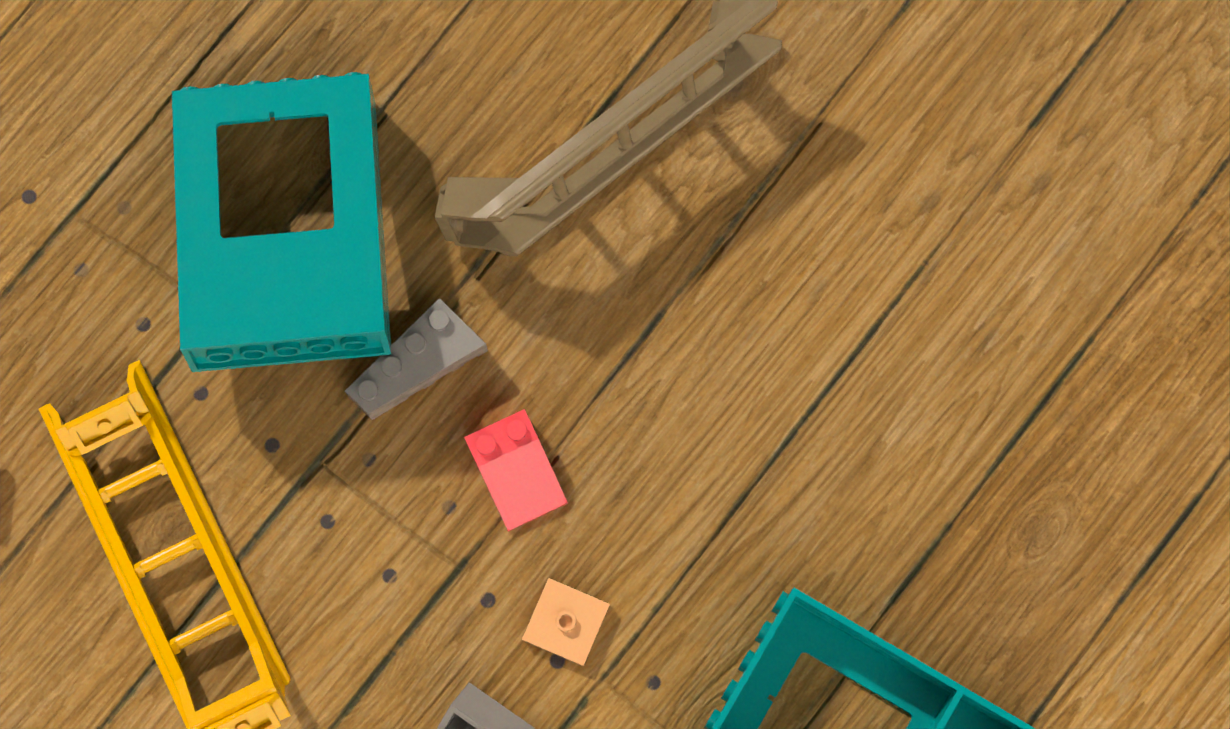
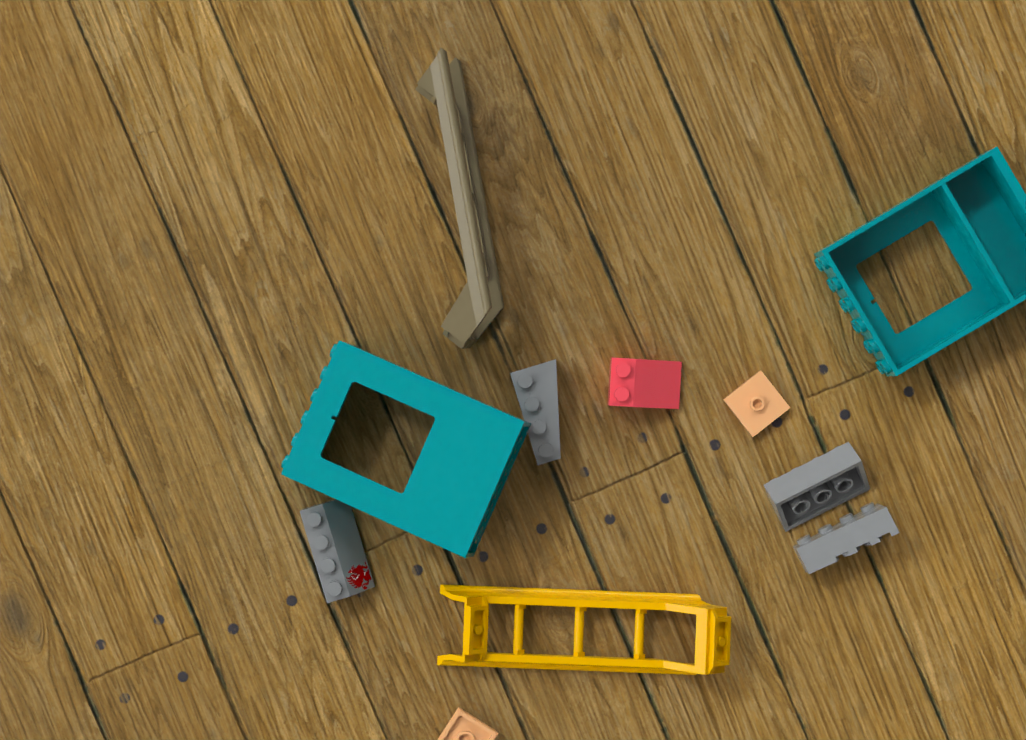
camera: 65 degrees left, 10 degrees up
none -> light grey slope [300,499,375,603]

